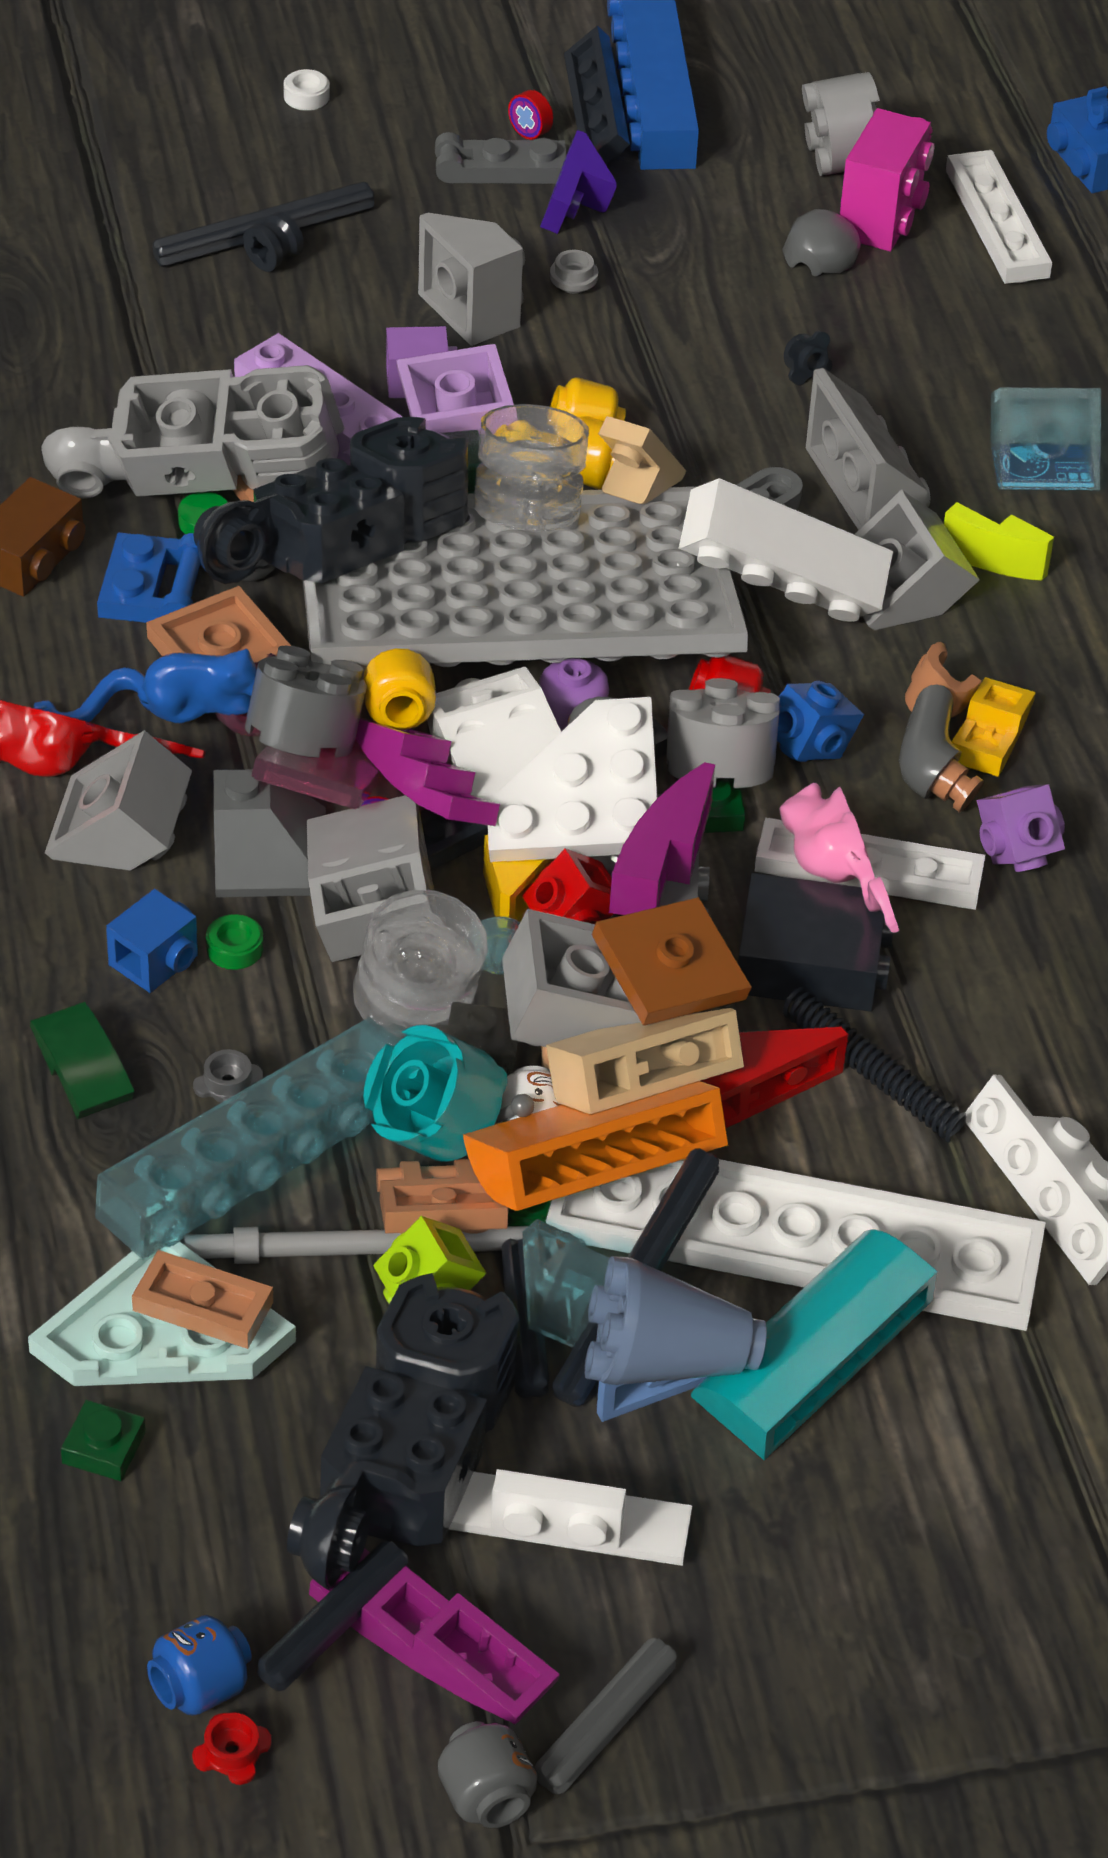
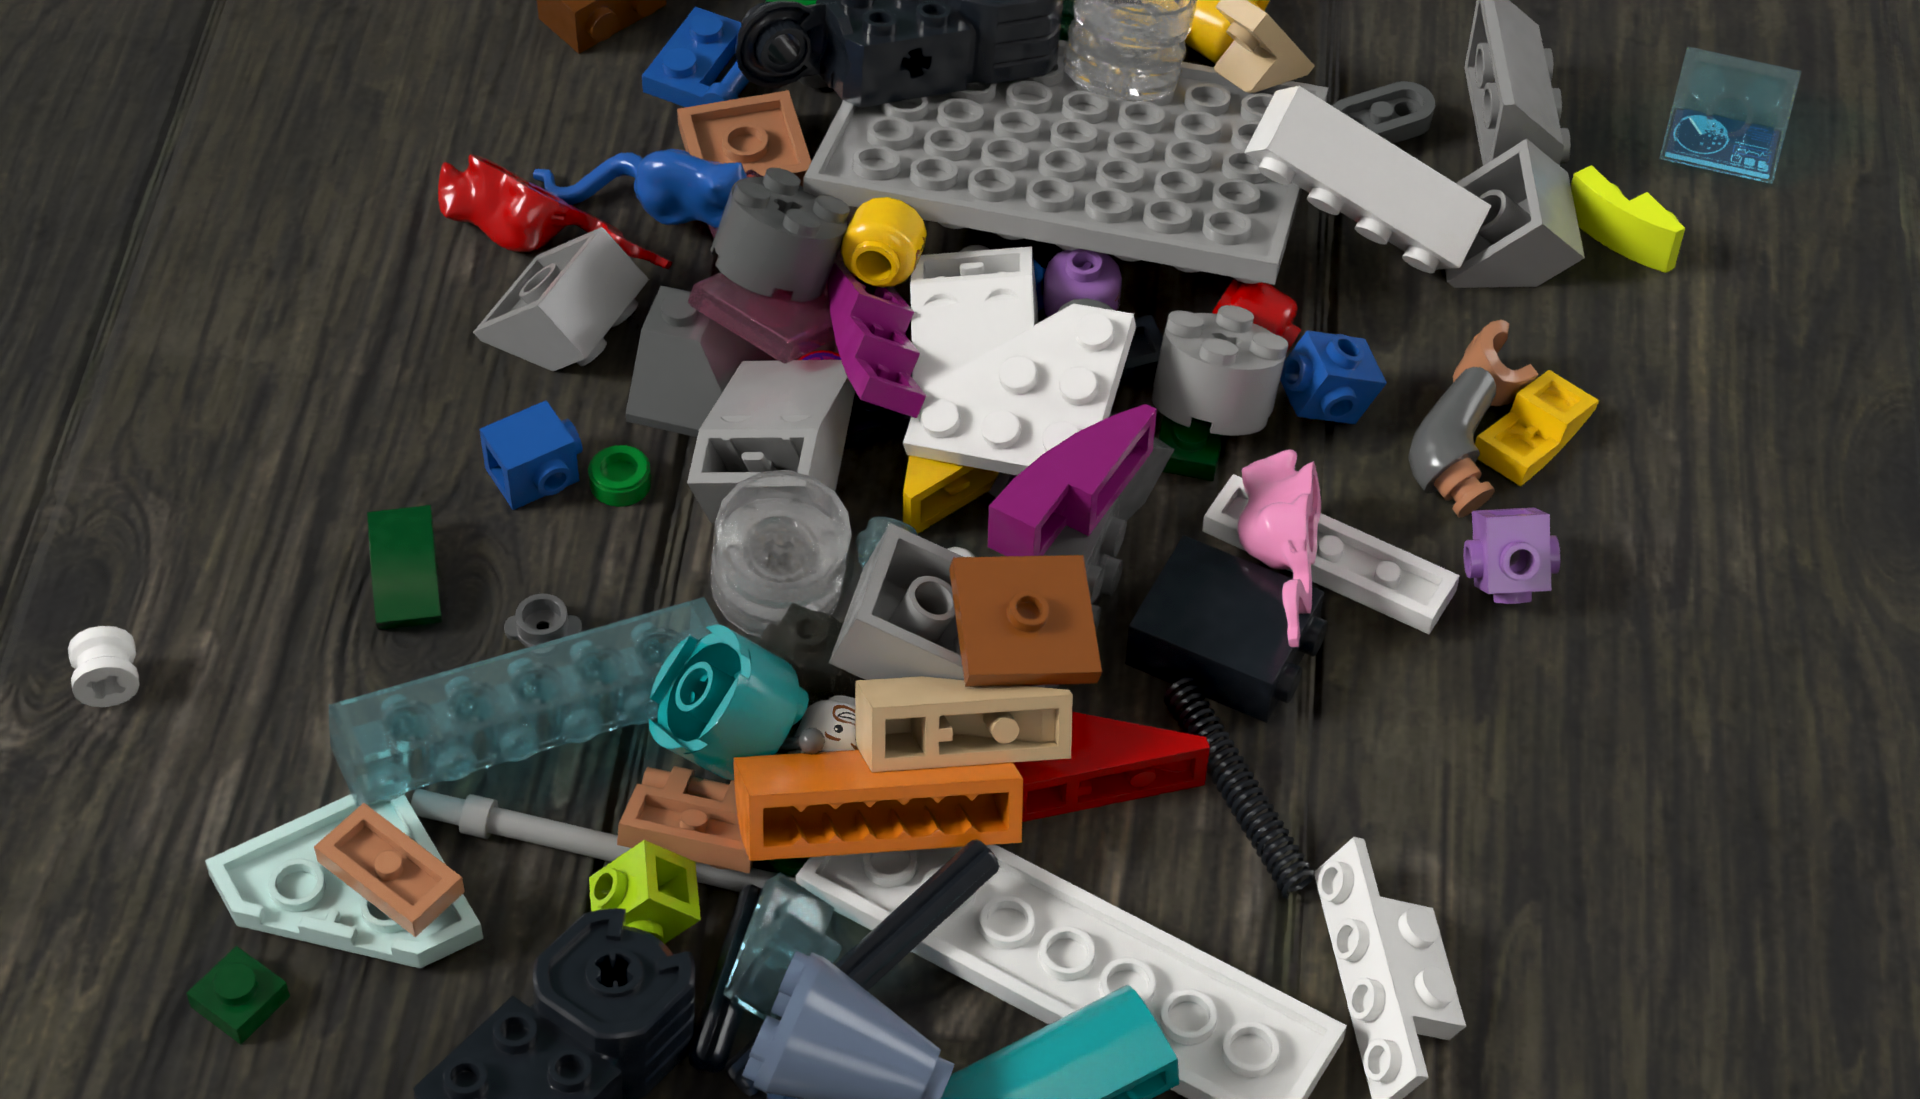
camera: 20 degrees right, 5 degrees up
red brick [522,848,614,924] -> none

